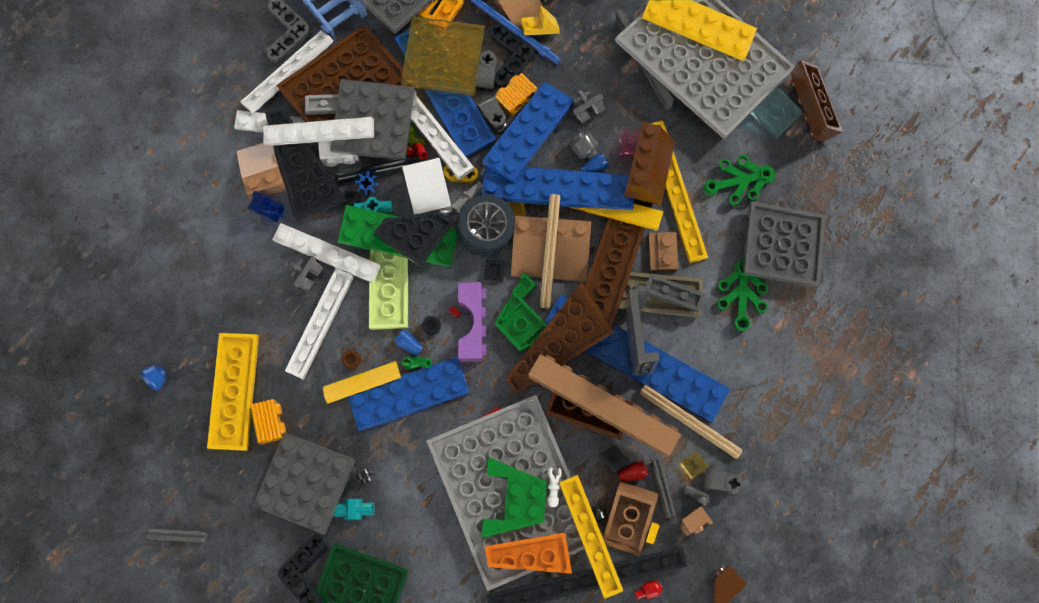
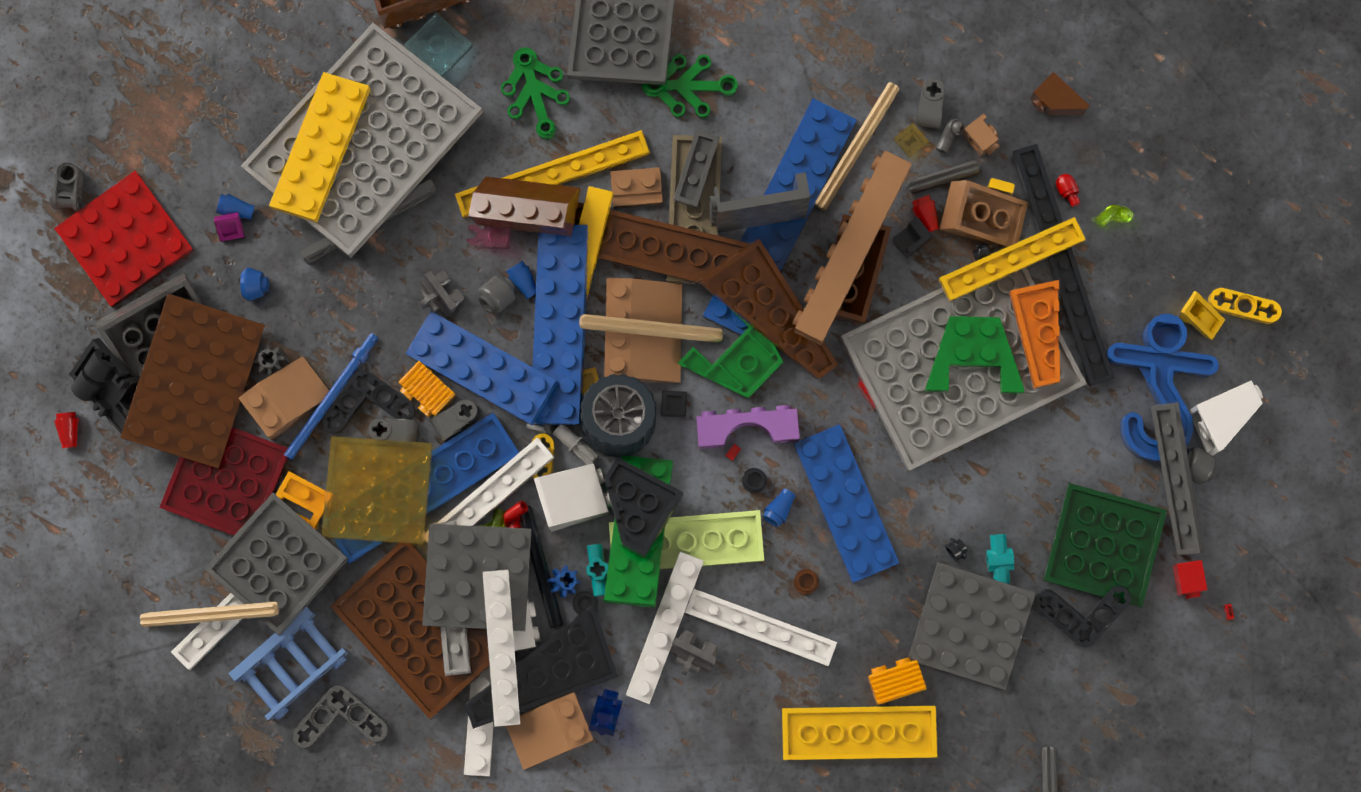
camera: 95 degrees left, 5 degrees up
white plate [240,30,334,114] -> none
yellow tile [323,361,401,404] -> none
green arm [402,356,432,370] -> none
yellow slope [521,6,560,35] -> none
white piece [548,467,562,507] -> none

